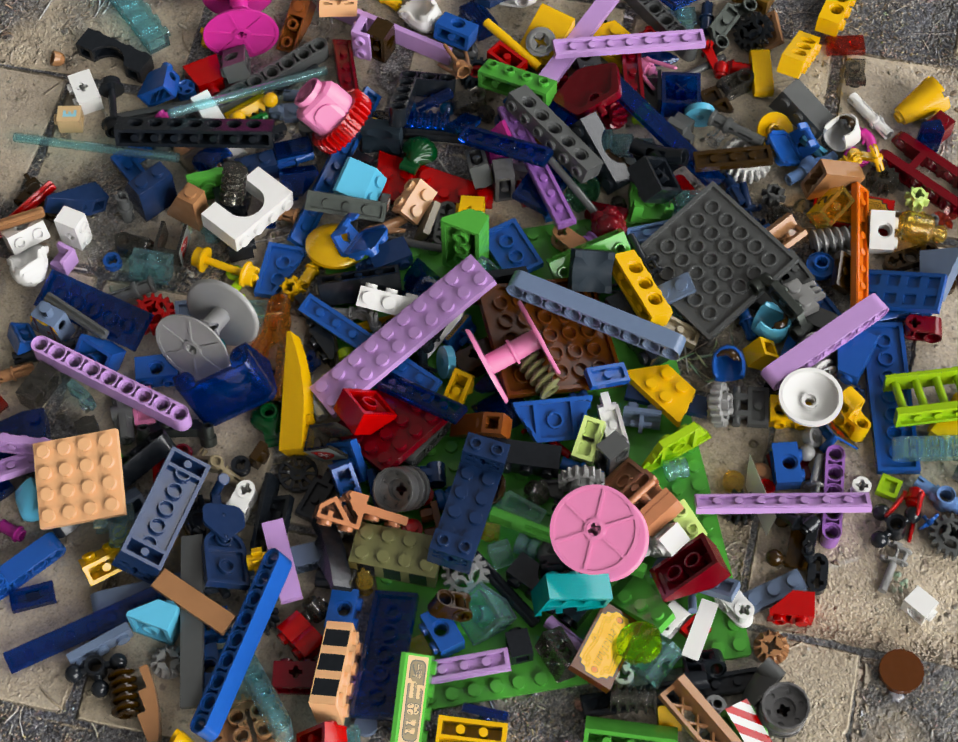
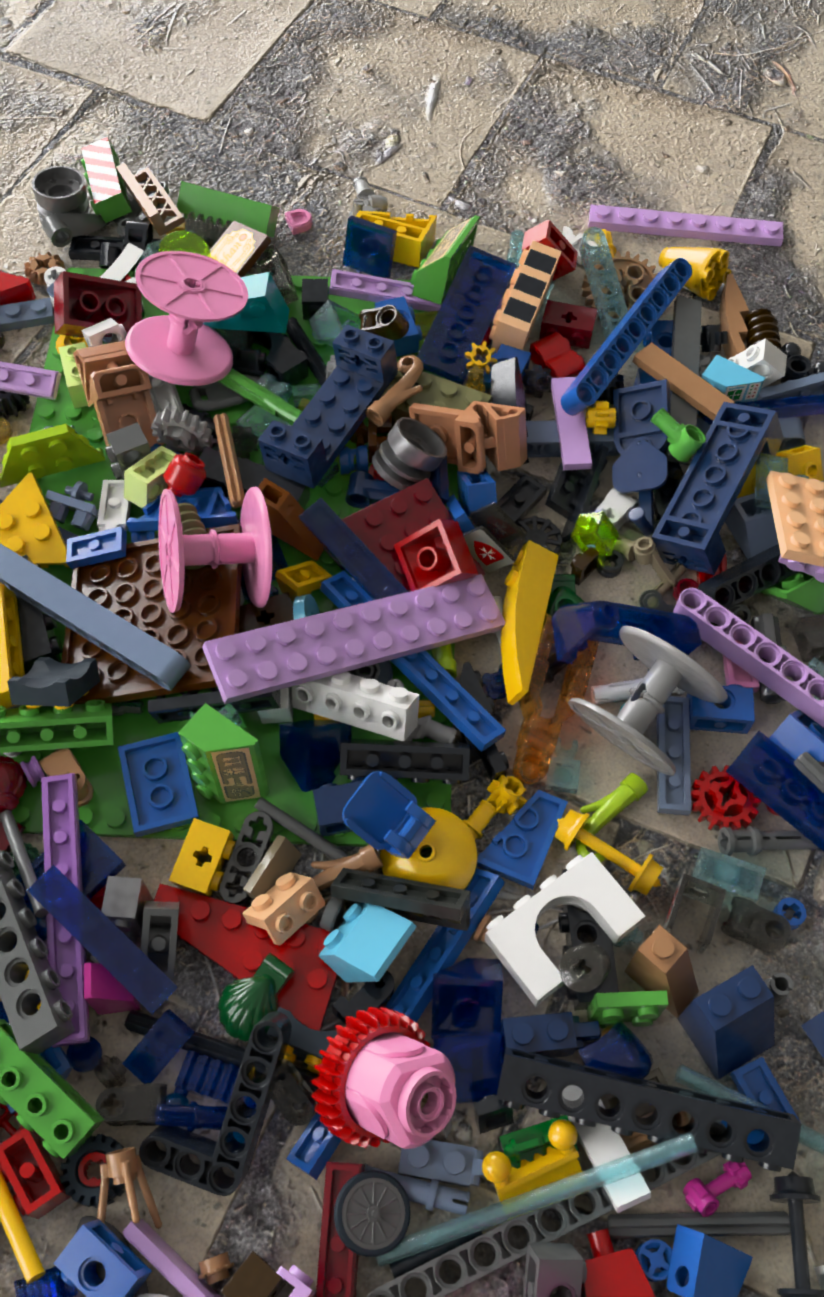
camera: 170 degrees left, 0 degrees up
none -> red head [163,452,207,497]
none -> medium nougat plate [198,1252,234,1285]
none -> medium nougat axle [213,413,245,508]
none -> dark grey wheel [334,1170,411,1257]
none -> medium nougat plant [366,355,423,426]
none -> yellow gear [465,341,497,376]
none -> clear neon green brick [571,511,619,557]
none -> bright green pin [650,408,706,462]
none -> black gear [700,324,728,352]
none -> white brick [728,338,787,388]

